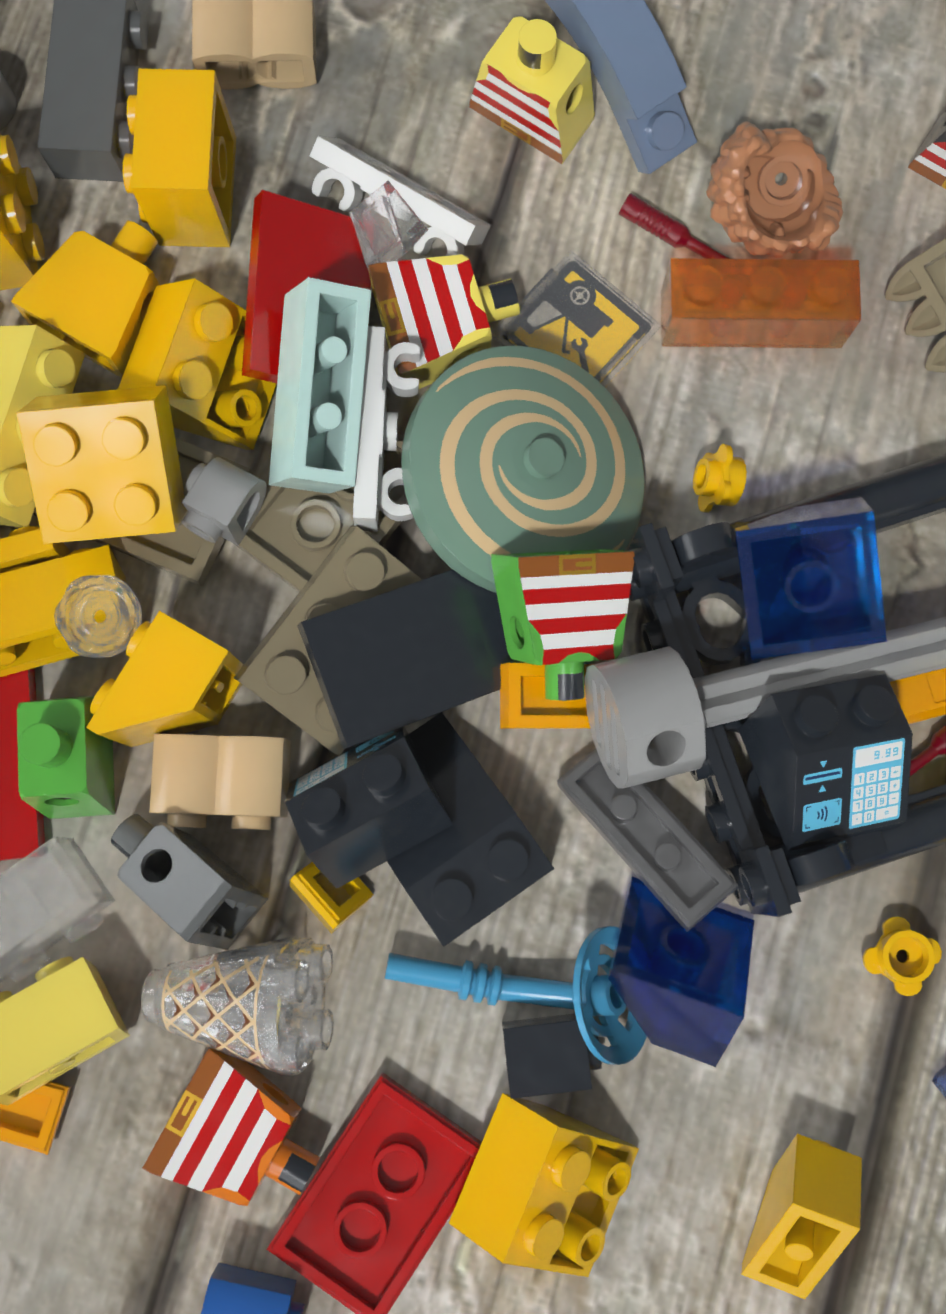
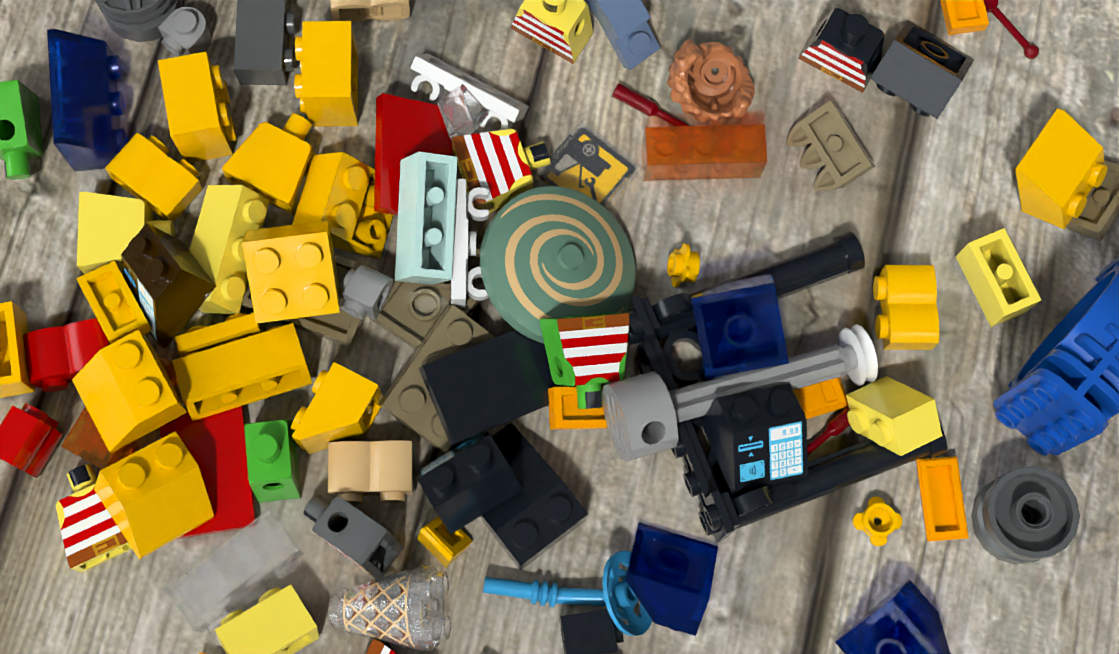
camera: 10 degrees left, 5 degrees down
clear plate [54,575,142,658] -> none
flat silver tile [557,748,738,932] -> none
yellow plate [862,917,942,996] -> none

